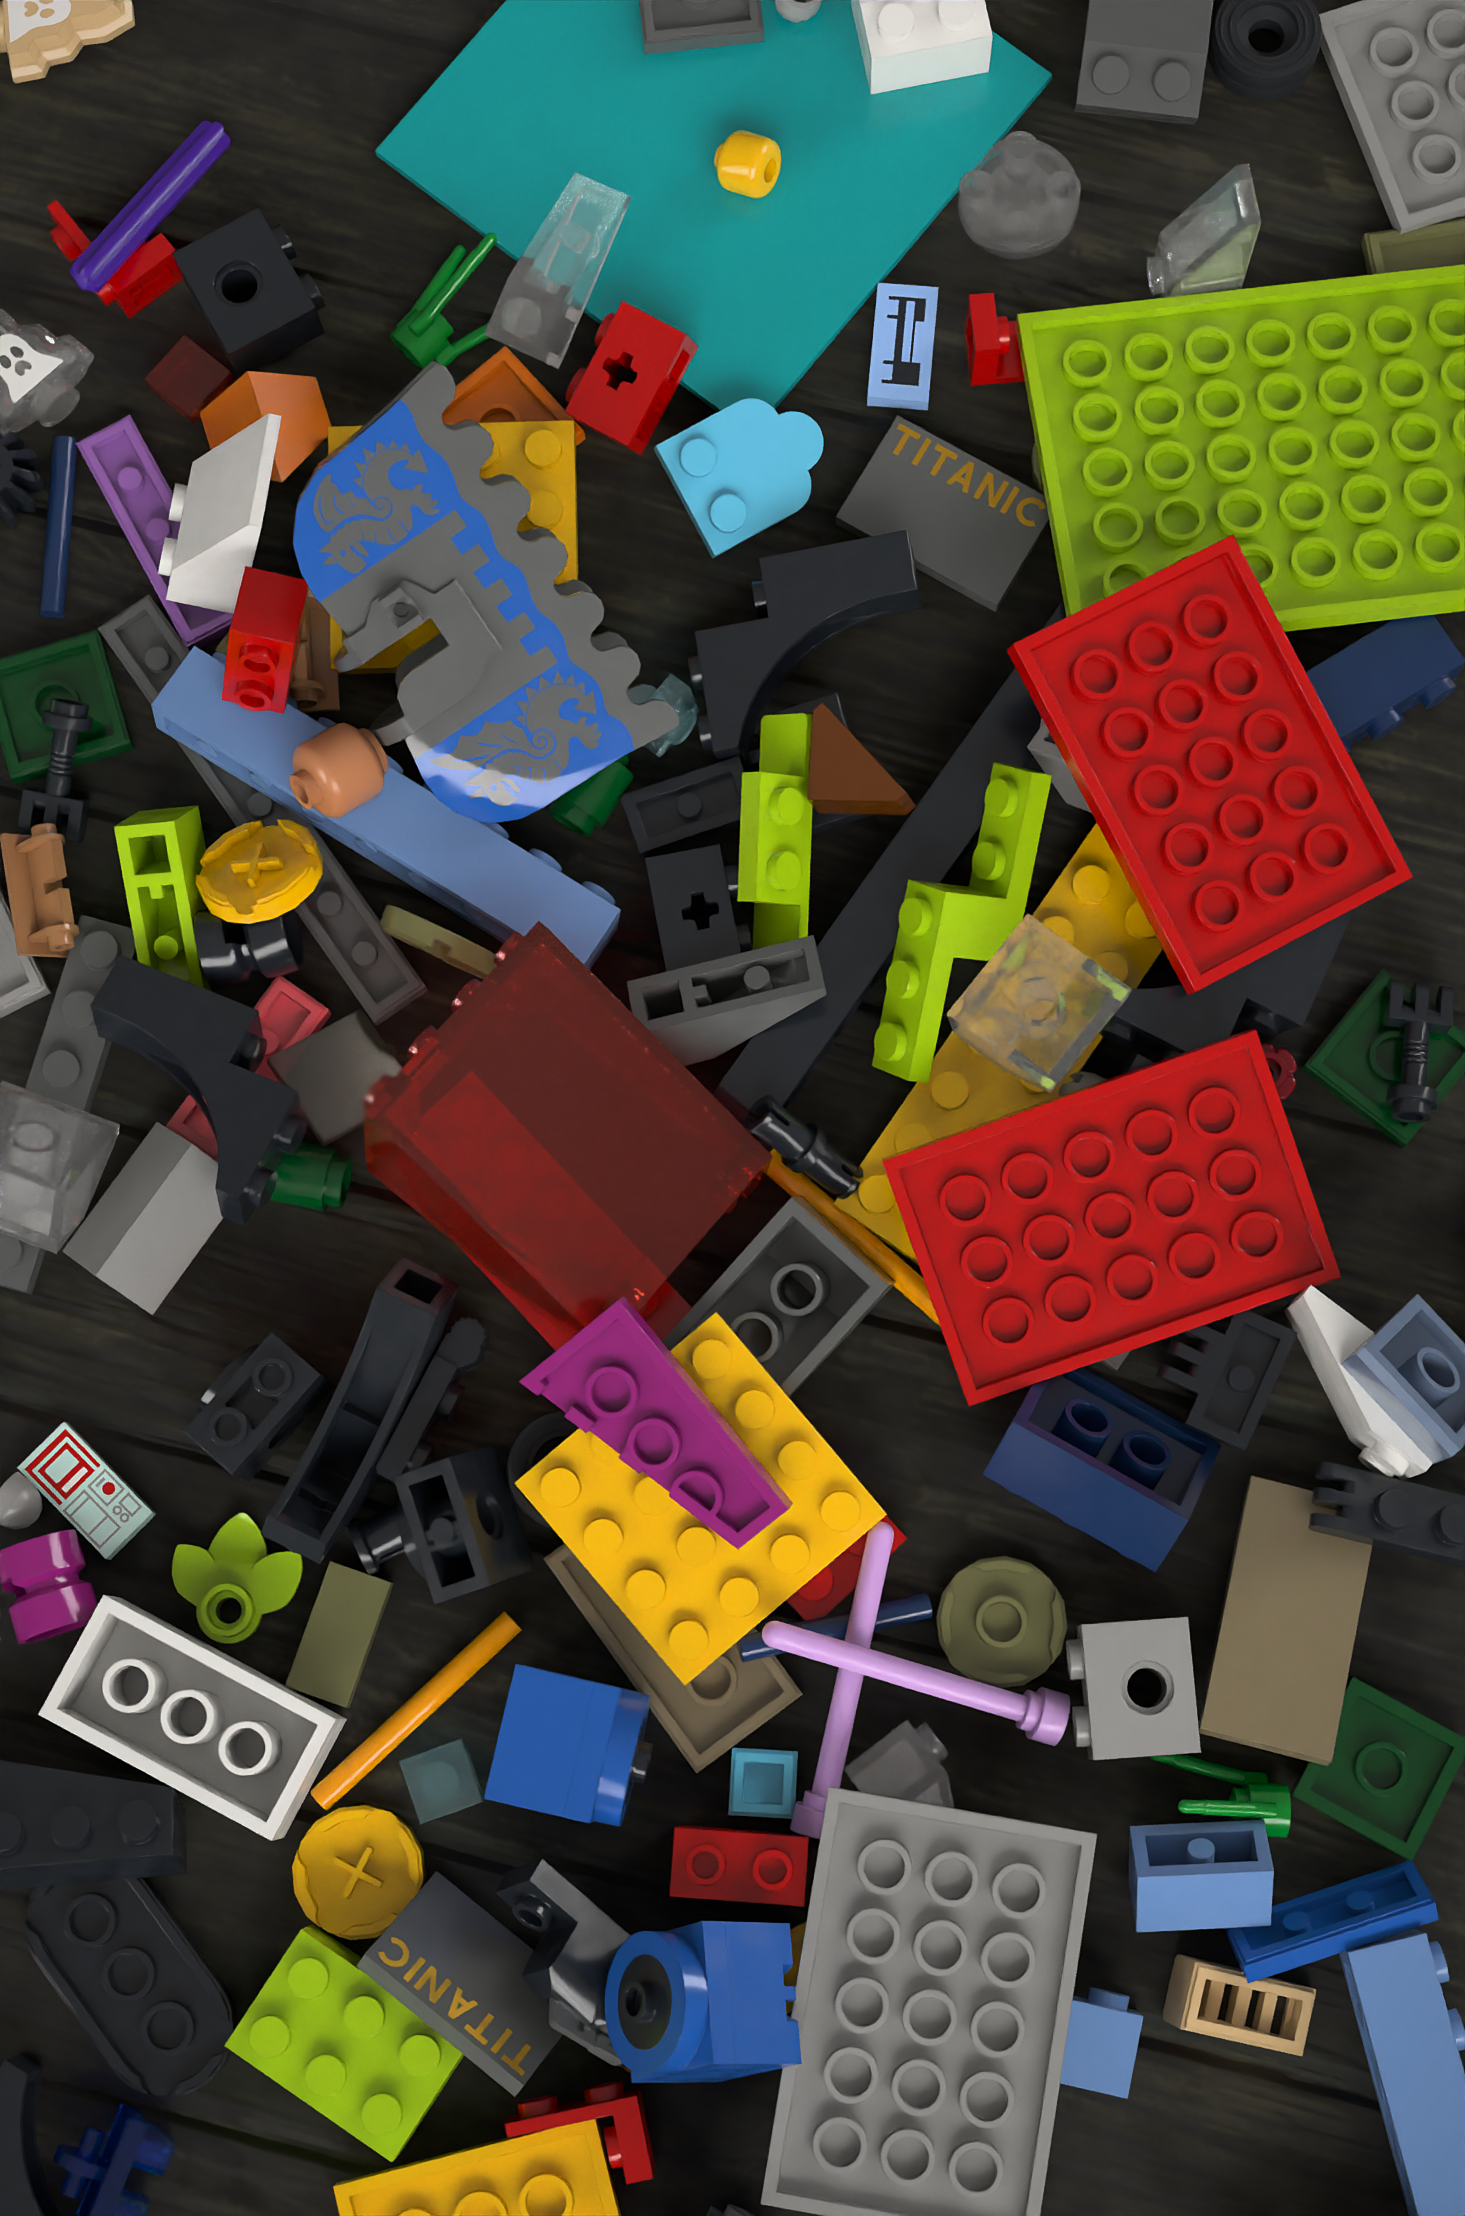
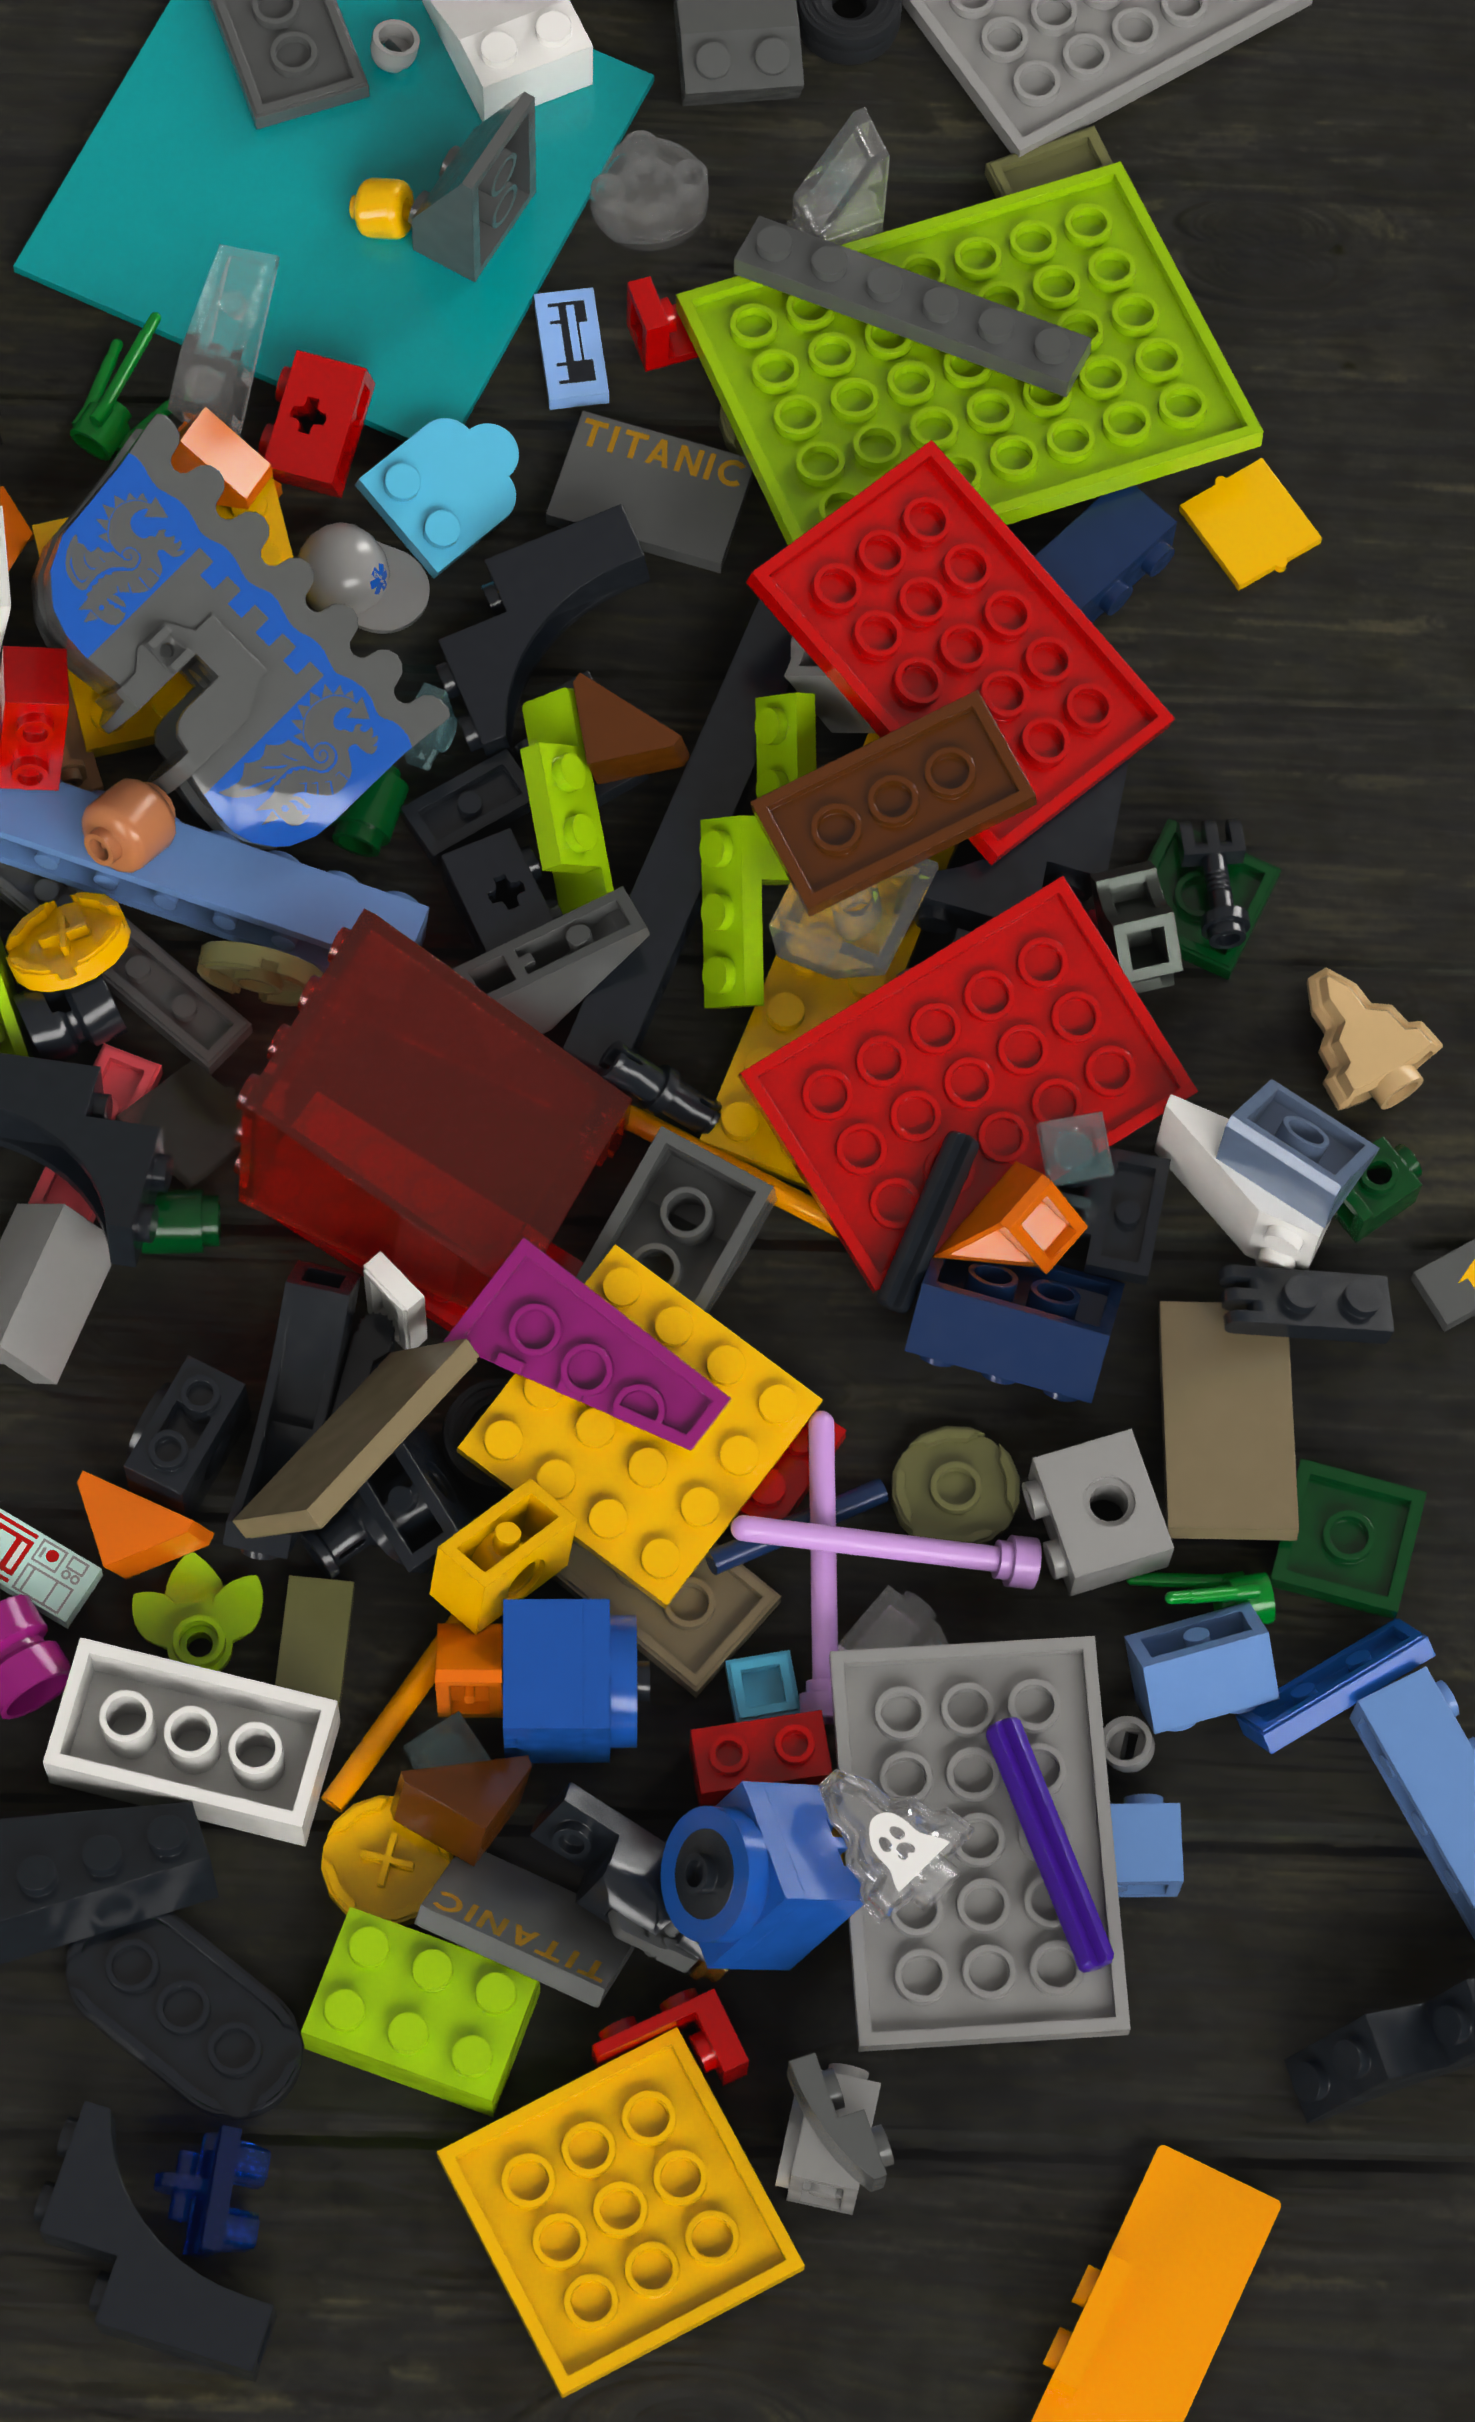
camera: 25 degrees left, 10 degrees down
tan slope [1163,1954,1317,2056] -> none
none -> orange slope [77,1471,215,1579]
none -> slope [171,406,273,509]
none -> dark tan tile [232,1338,479,1539]
none -> light grey cap [298,522,430,634]
none -> white tile [363,1251,428,1350]
none -> reddish brown slope [390,1755,532,1867]
none -> dark grey slope [408,92,536,282]
none -> yellow brick [430,1478,578,1635]
none -> orange slope [435,1623,503,1718]
none -> dark grey plate [734,216,1092,397]
none -> reddish brown plate [751,690,1037,917]
none -> clear rock [818,1769,975,1924]
none -> black axle [877,1131,980,1314]
none -> orange slope [933,1161,1088,1275]
none -> dark purple axle [986,1717,1114,1973]
none -> clear light blue plate [1036,1111,1114,1187]
none -> pearl dark grey brick [1090,861,1183,994]
none -> light grey hinge [1104,1716,1155,1773]

